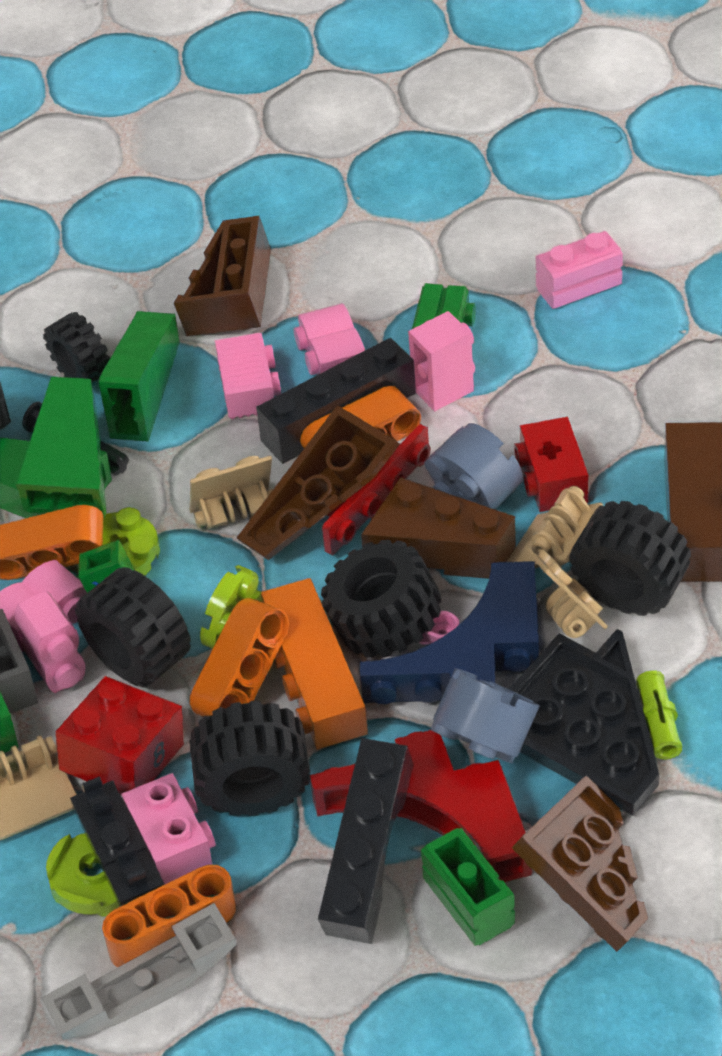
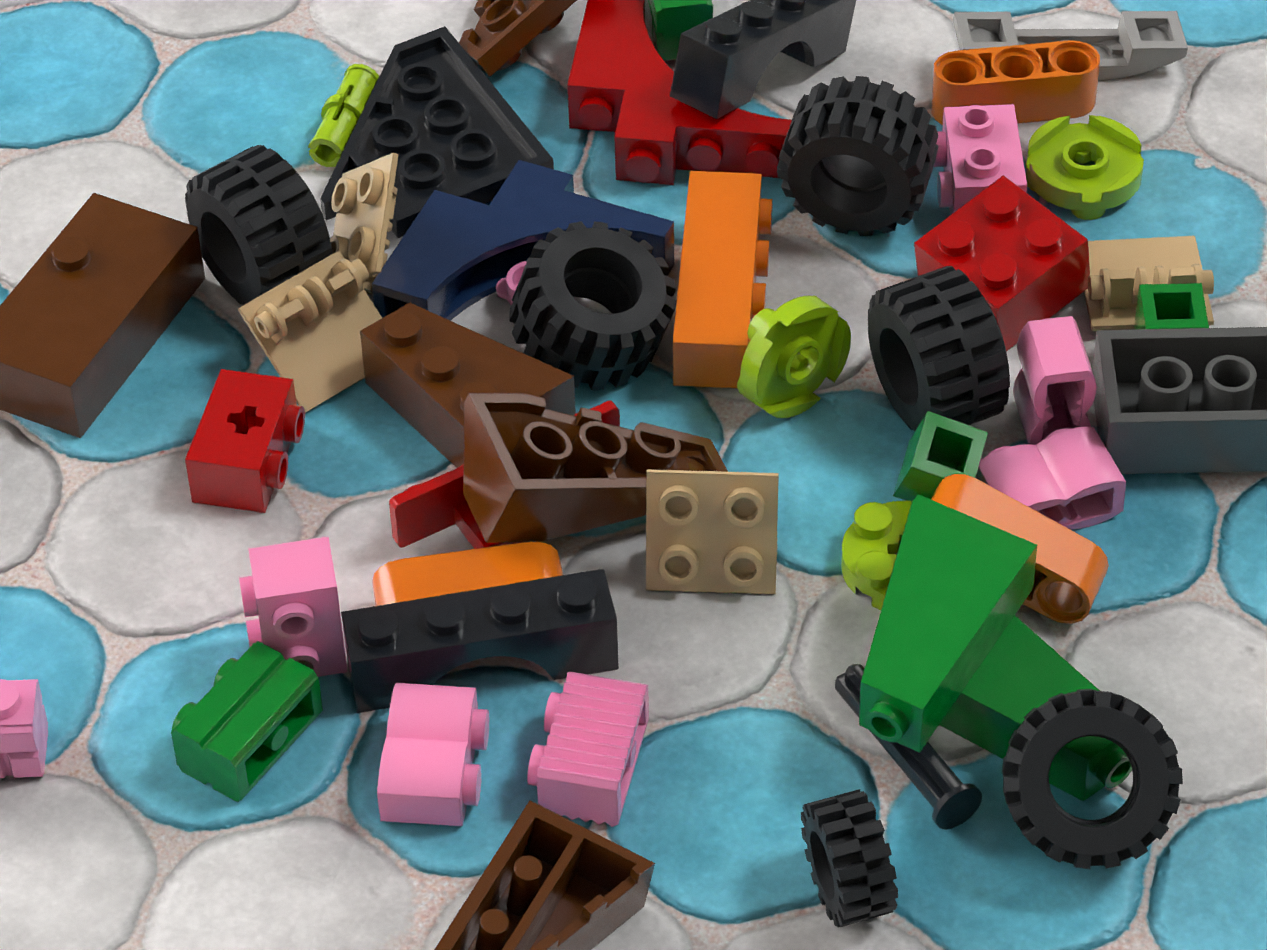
camera: 160 degrees left, 0 degrees up
black plate [70,776,164,907] -> none
green slope [98,311,180,442] -> none
orange beam [190,598,289,717] -> none
sand blue brick [424,423,523,509] -> none
sand blue brick [431,668,540,763] -> none

